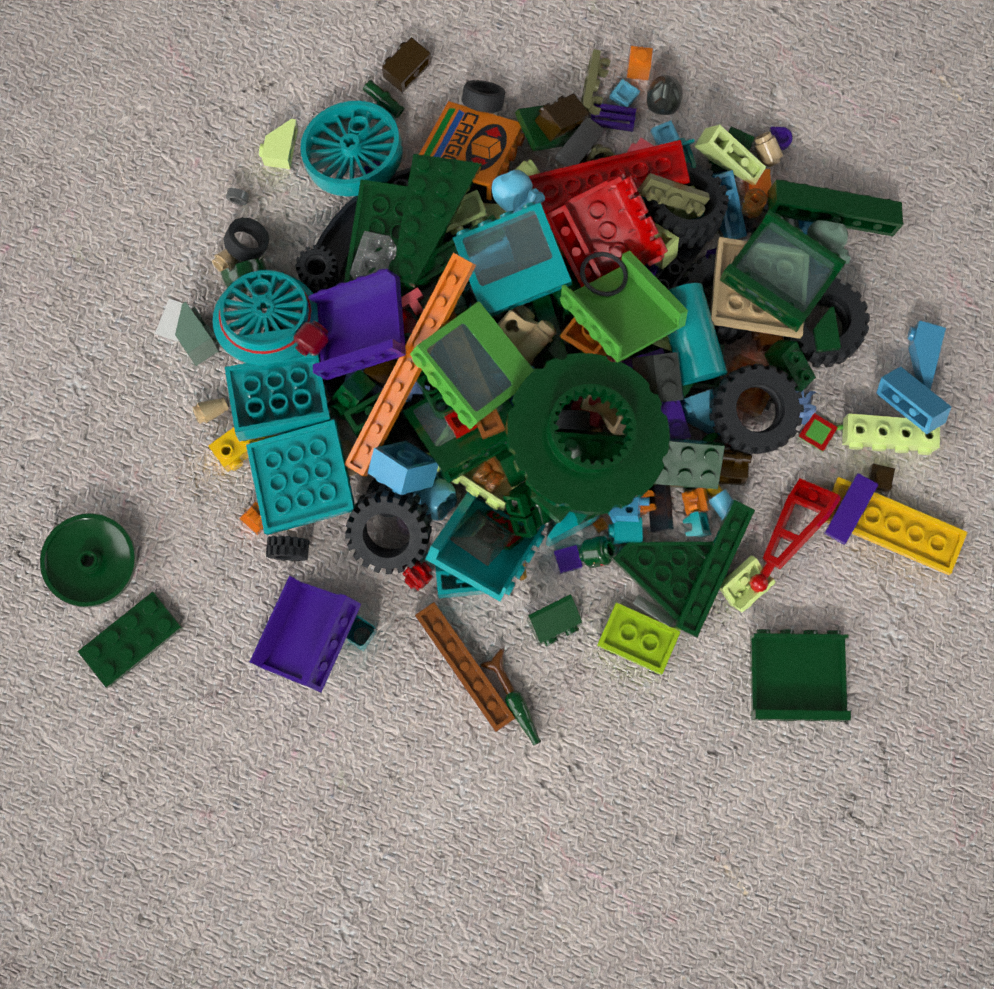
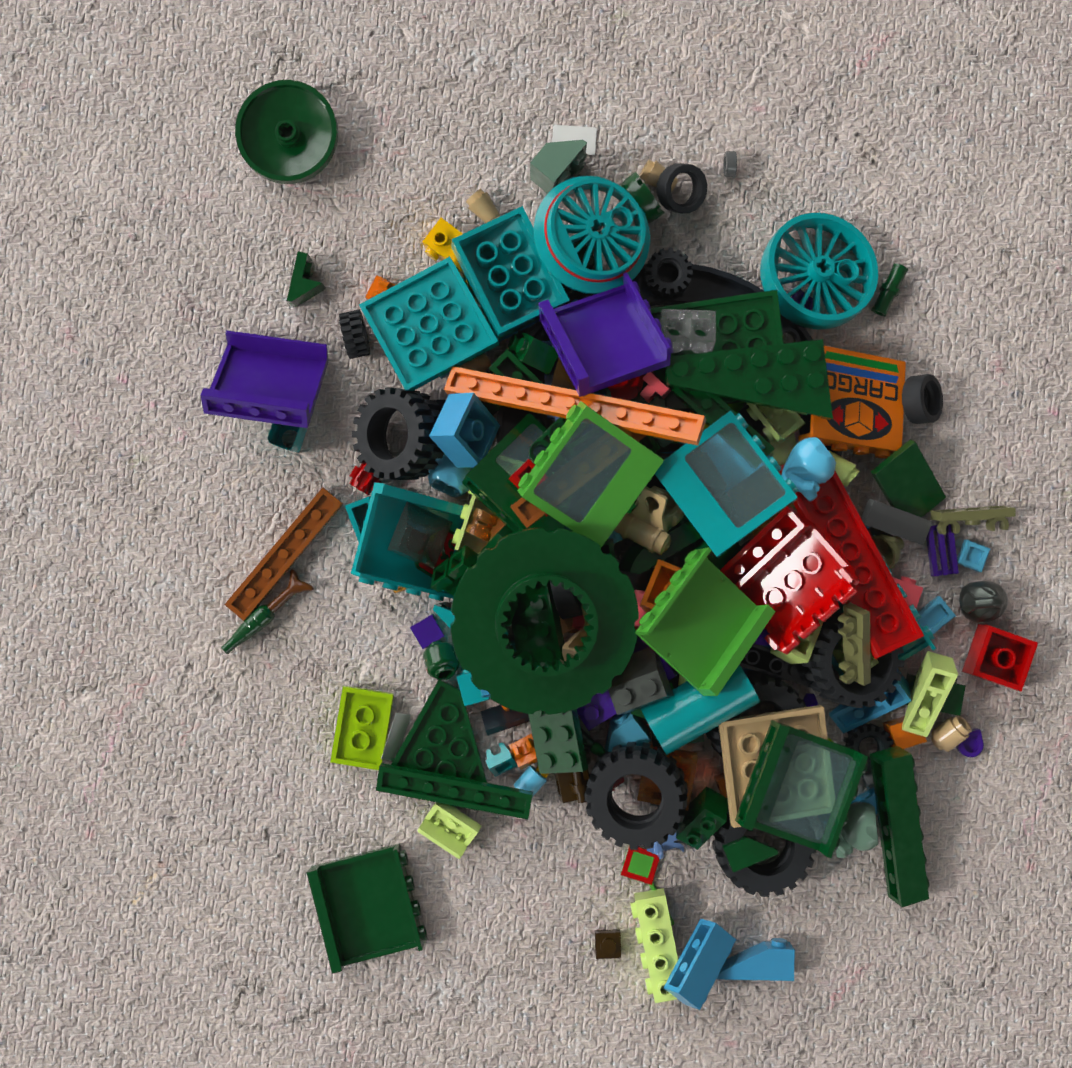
camera: 75 degrees right, 10 degrees up
dark green plate [77,591,183,689] -> none
yellowish green slope [259,119,298,169] -> none
dark red head [294,320,329,356] -> none
dark brown brick [382,37,431,93] -> none
dark green slope [527,594,582,647] -> none
dark brown brick [535,93,589,142] -> none
black tyre [580,252,628,297] -> none
orange brick [626,46,653,80] -> none
clear orange wheel [741,188,767,218] -> none
red plate [750,478,841,592] -> none
dark purple tile [824,473,878,545] -> none
yellow plate [826,477,968,575] -> none
none -> dark green slope [286,251,326,307]
none -> red brick [962,624,1038,692]

